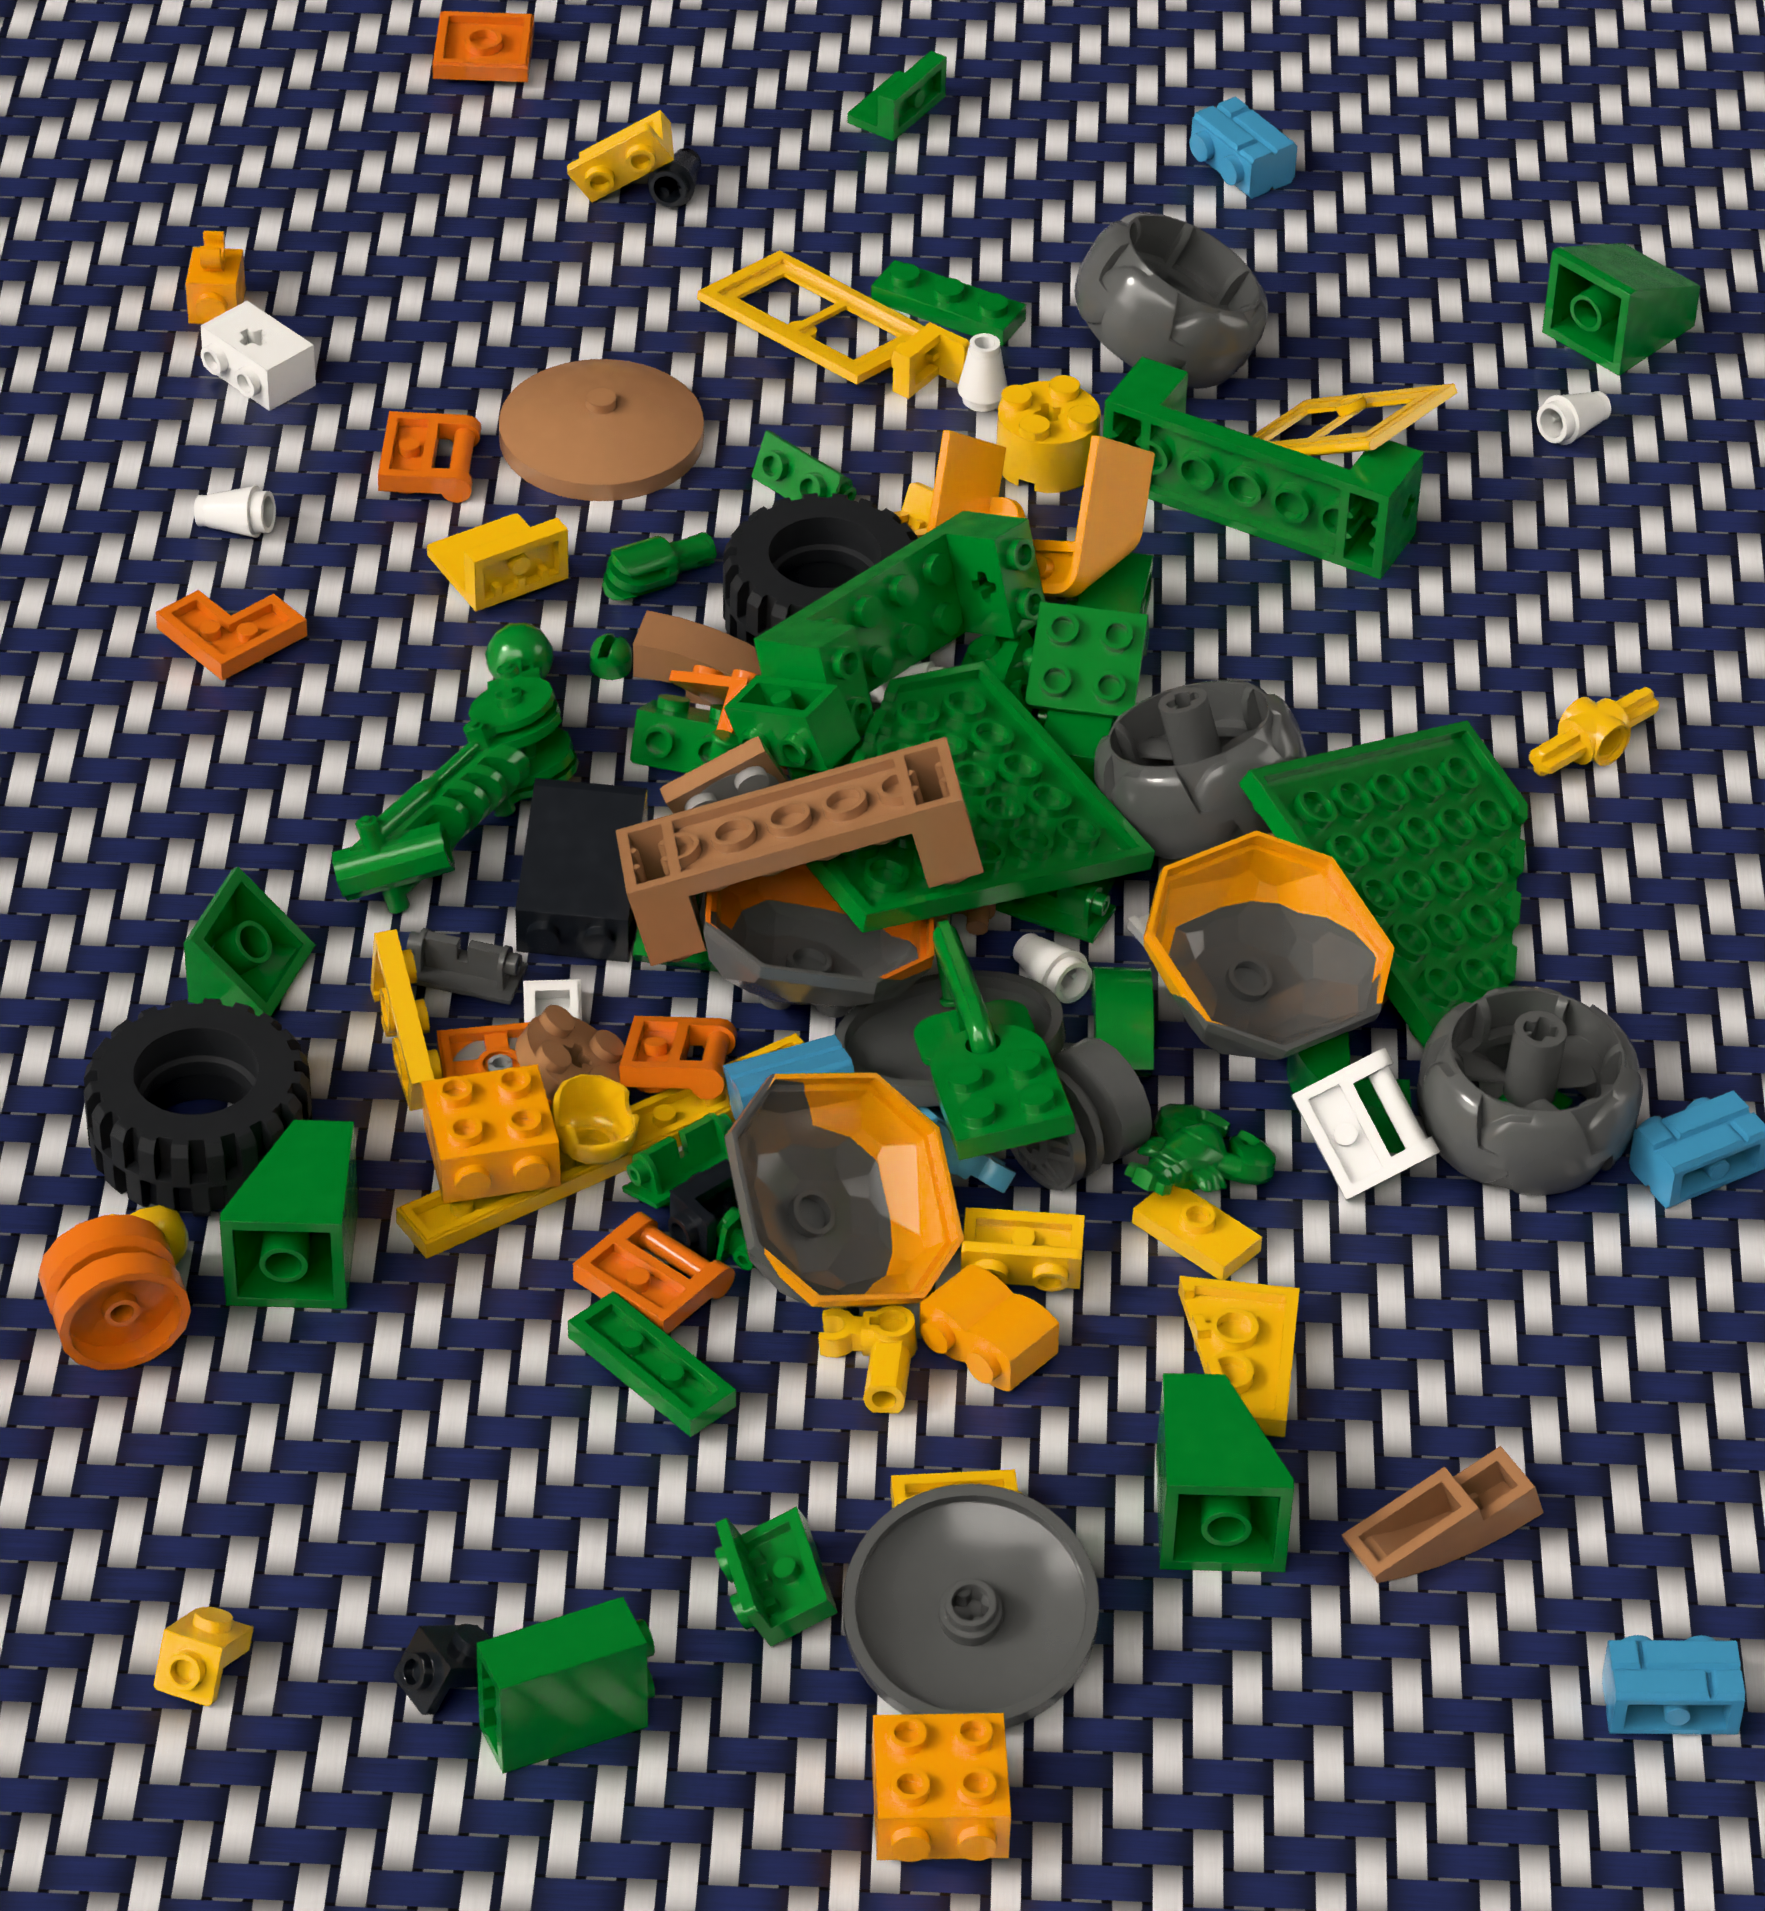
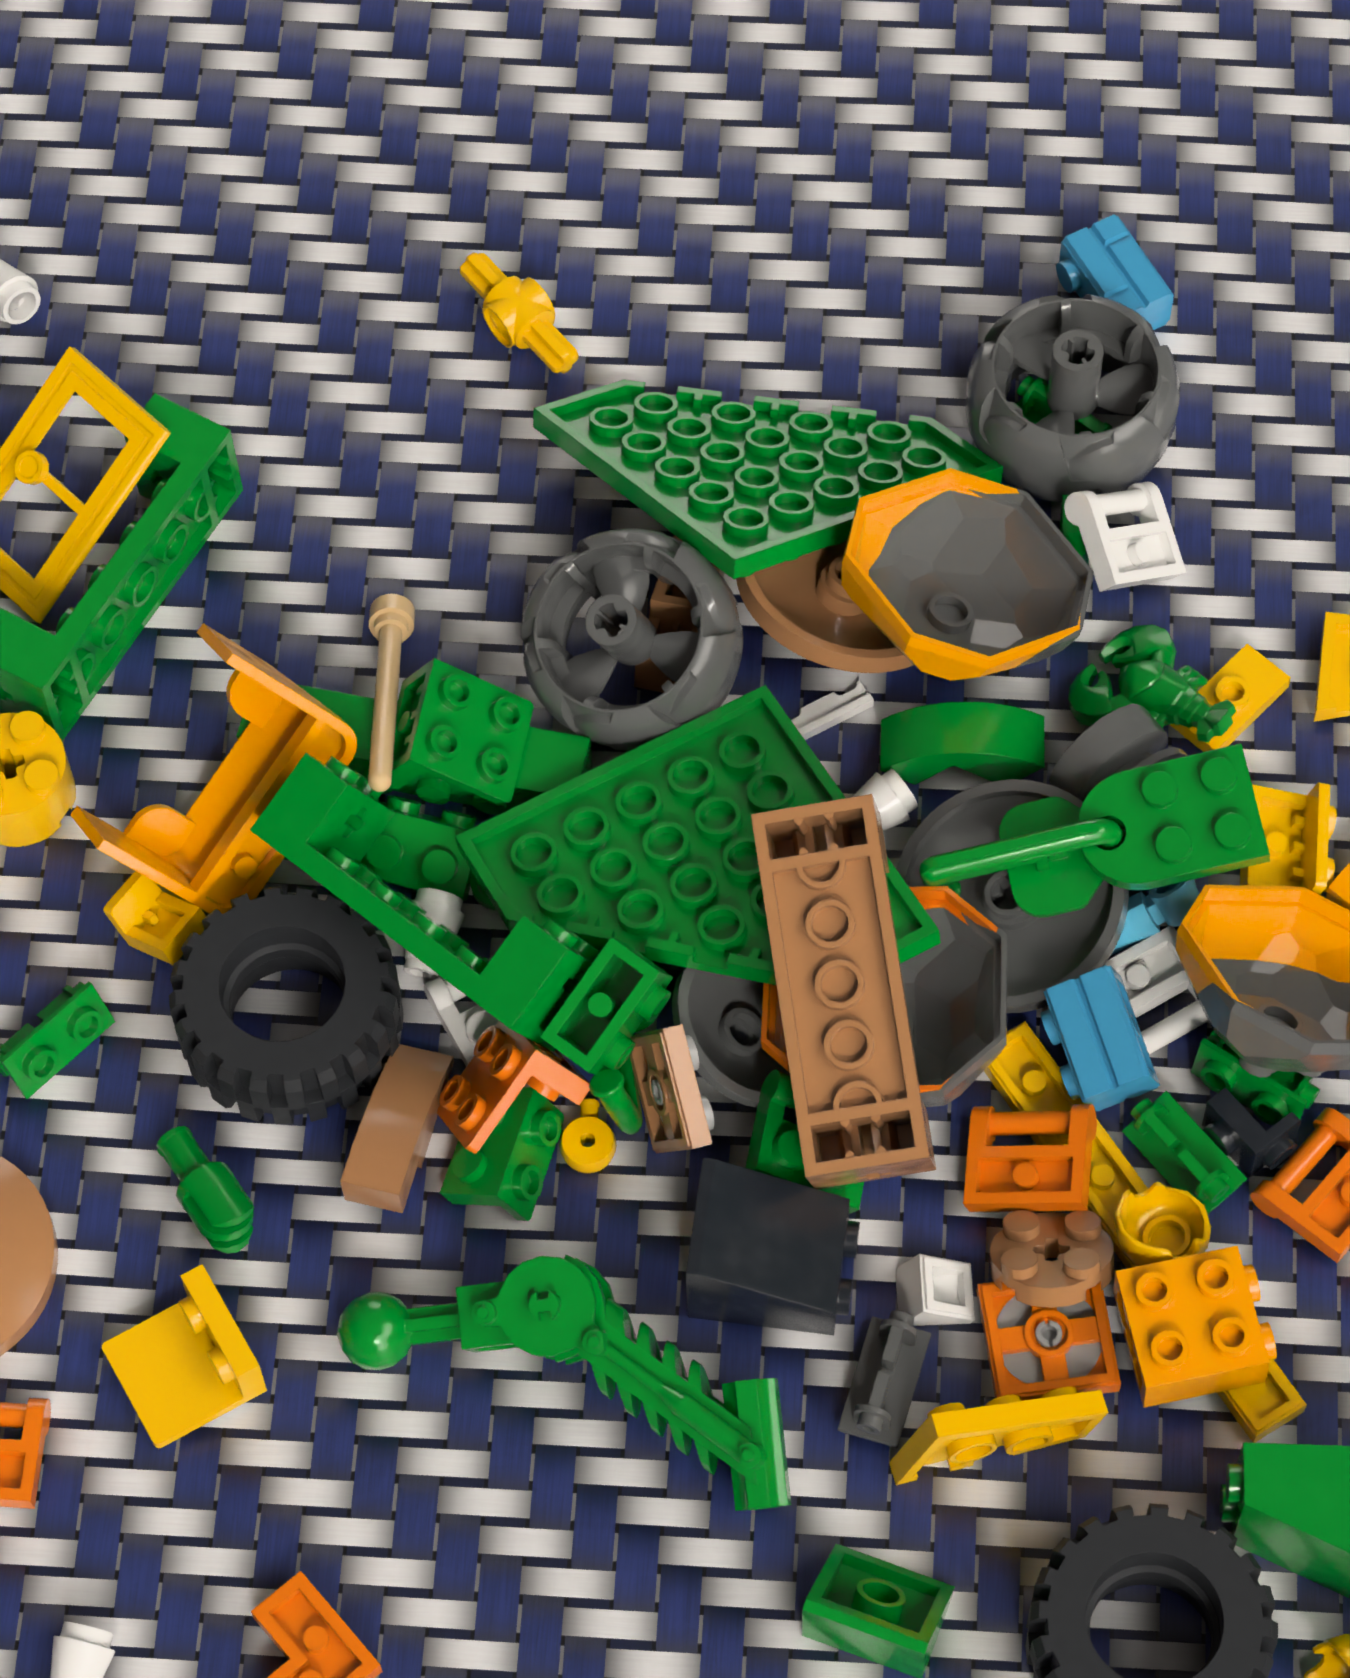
camera: 85 degrees left, 20 degrees up
green hinge [590,633,633,680] -> none
none -> tan piece [368,594,415,792]

